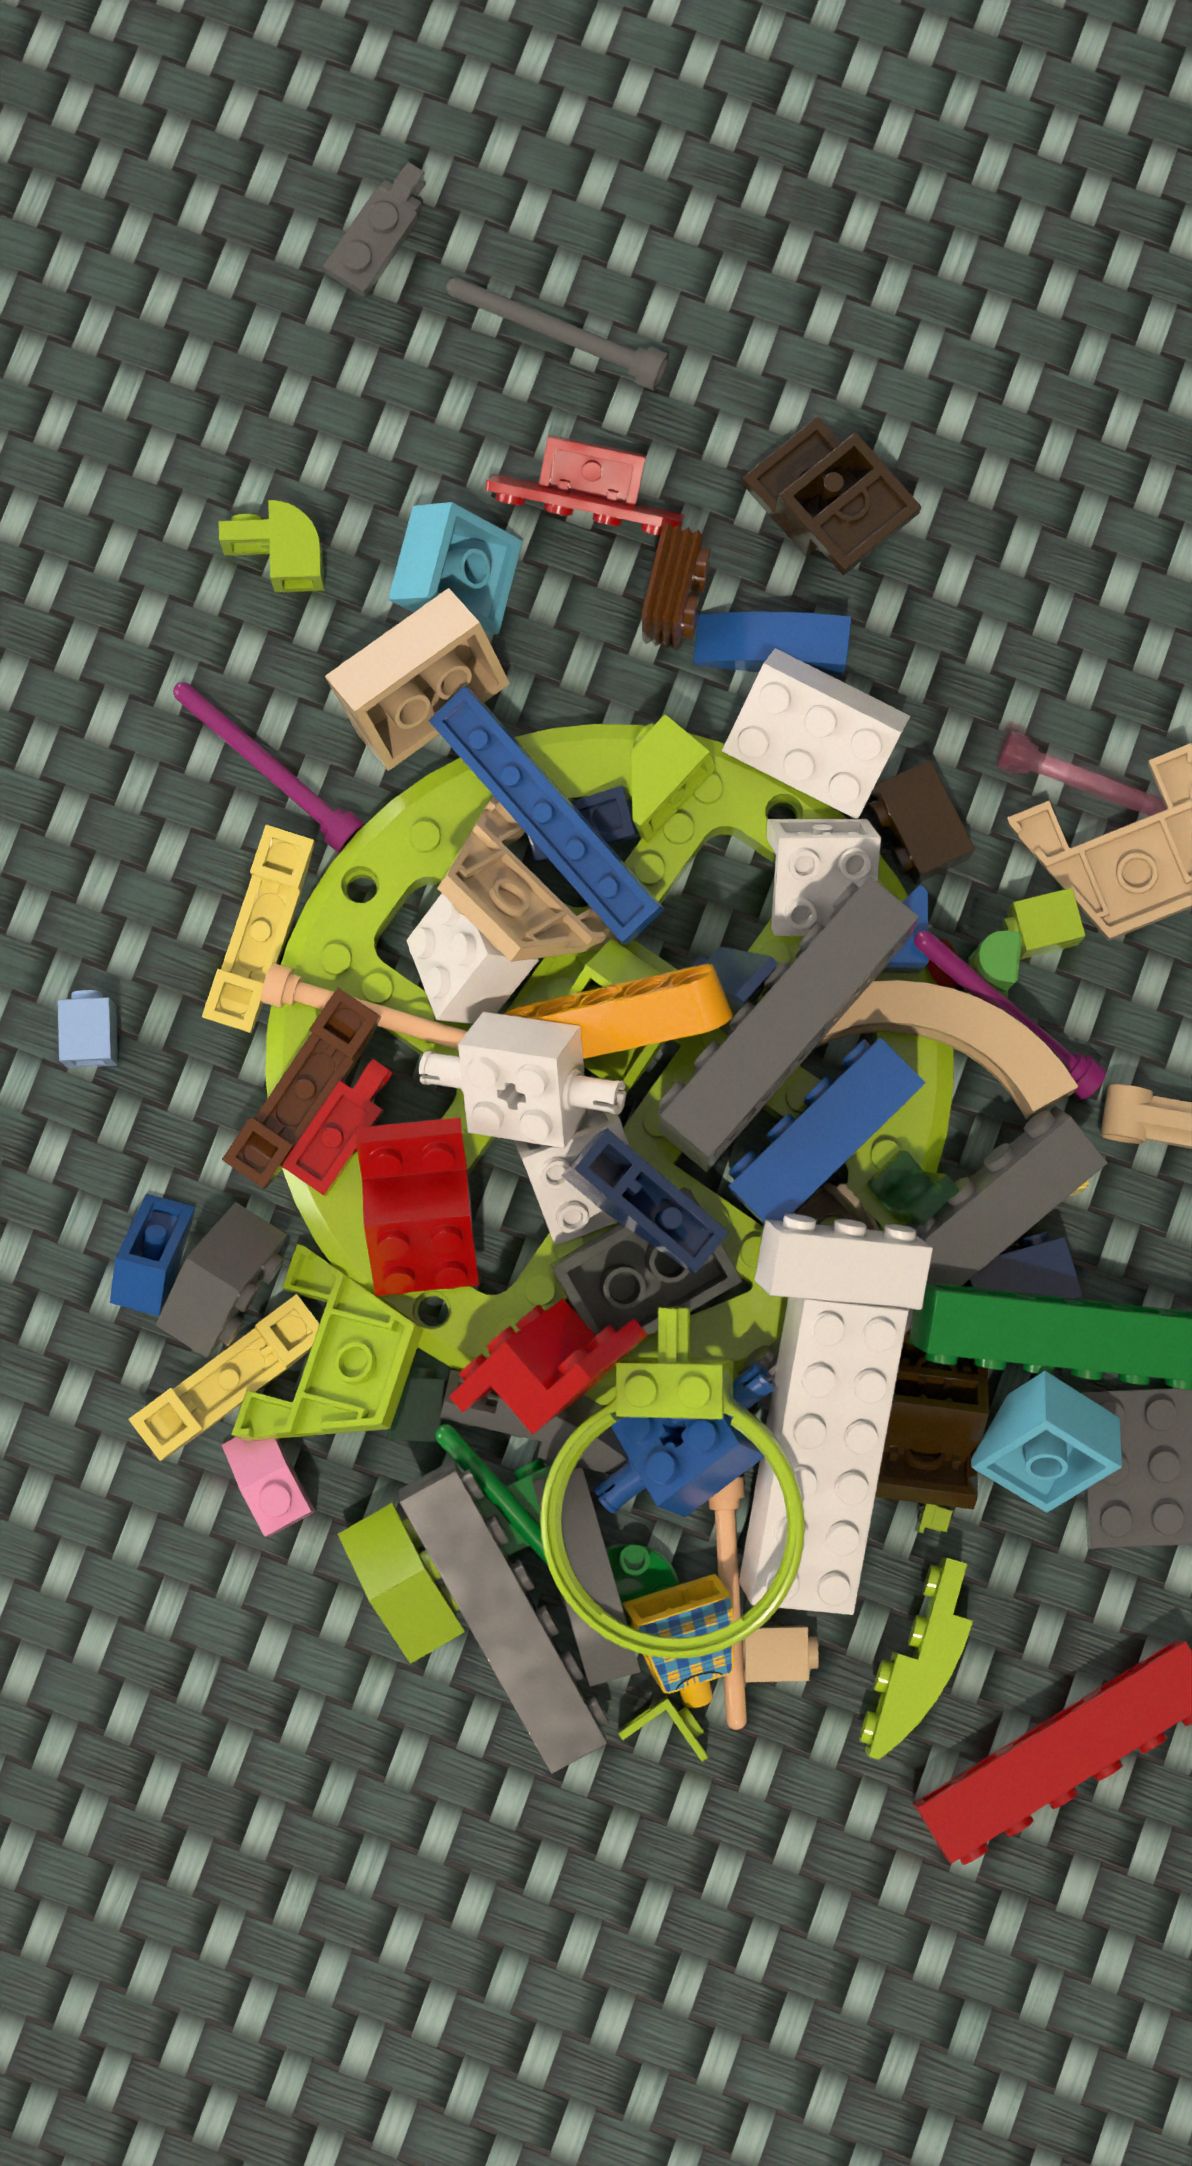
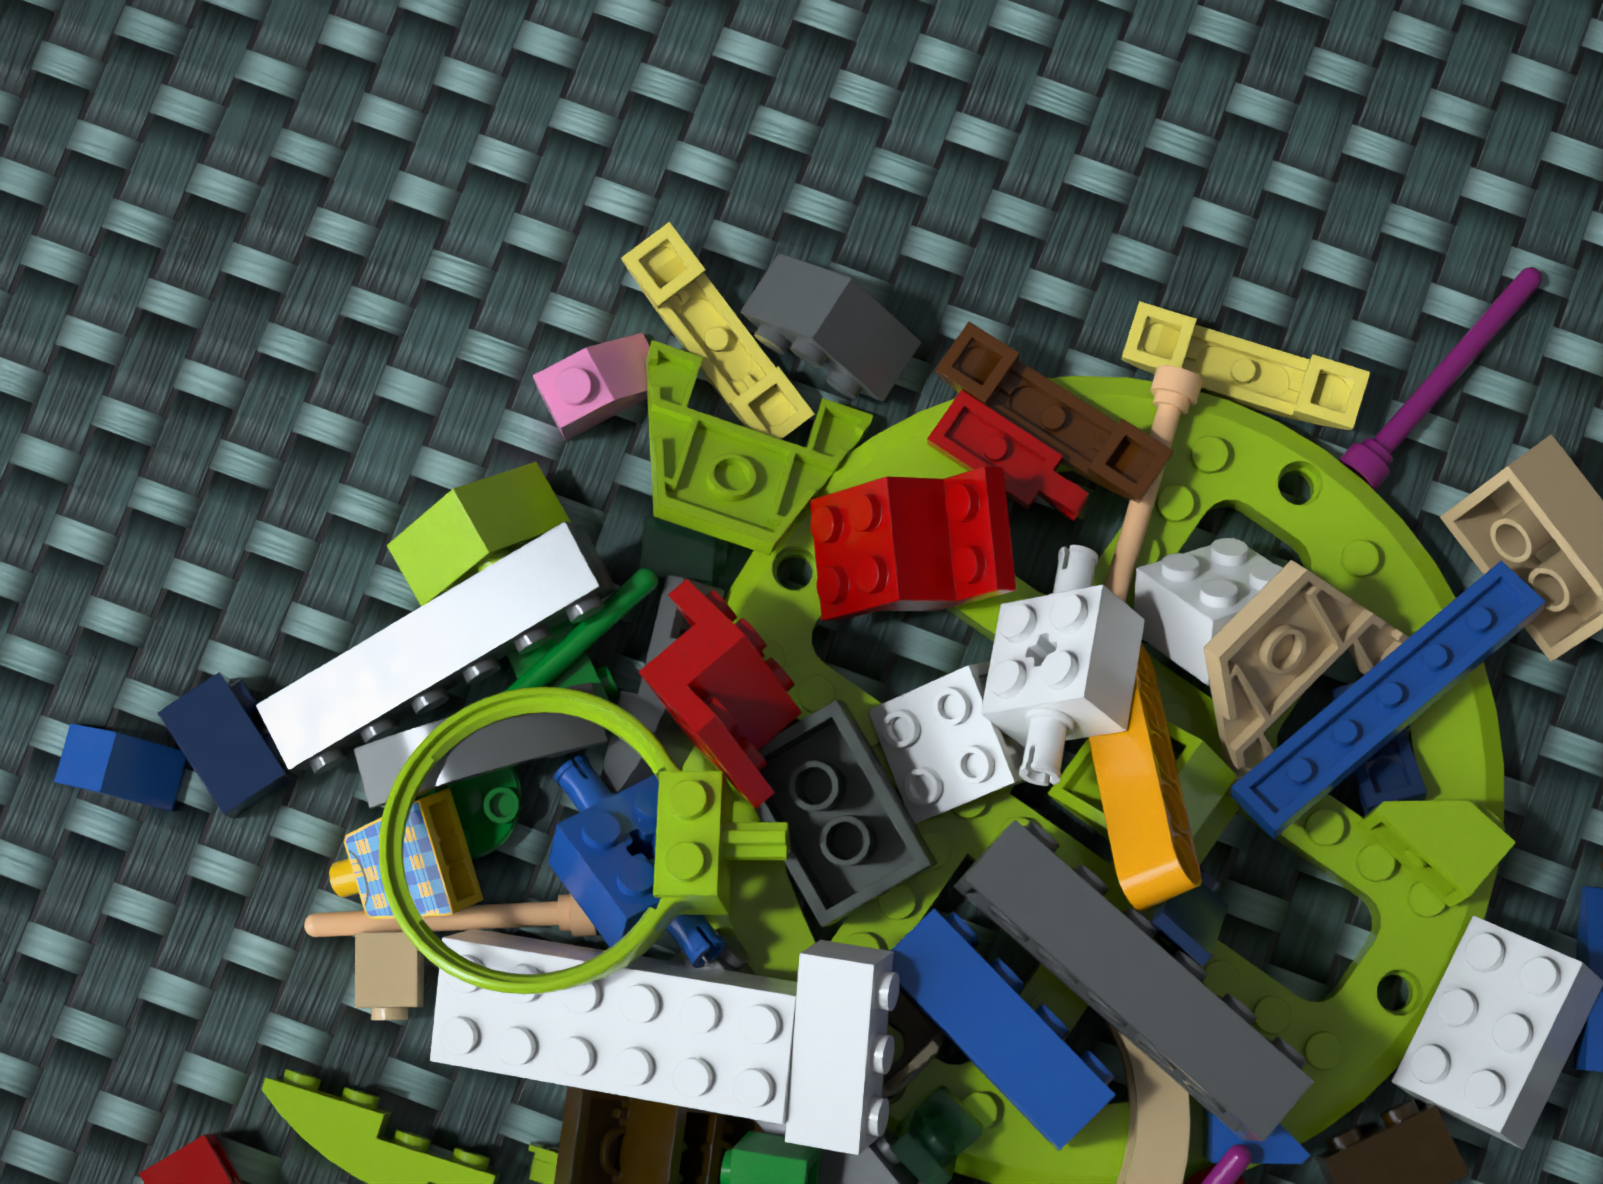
camera: 90 degrees right, 0 degrees up
light blue brick [58,990,118,1068] -> none
blue slope [110,1194,195,1316] -> none
dark blue slope [561,1128,729,1274] -> none
lime bracket [618,1695,709,1762] -> none
white bracket [766,819,881,936] -> none
none -> blue slope [54,723,188,812]
none -> dark blue brick [157,672,295,819]

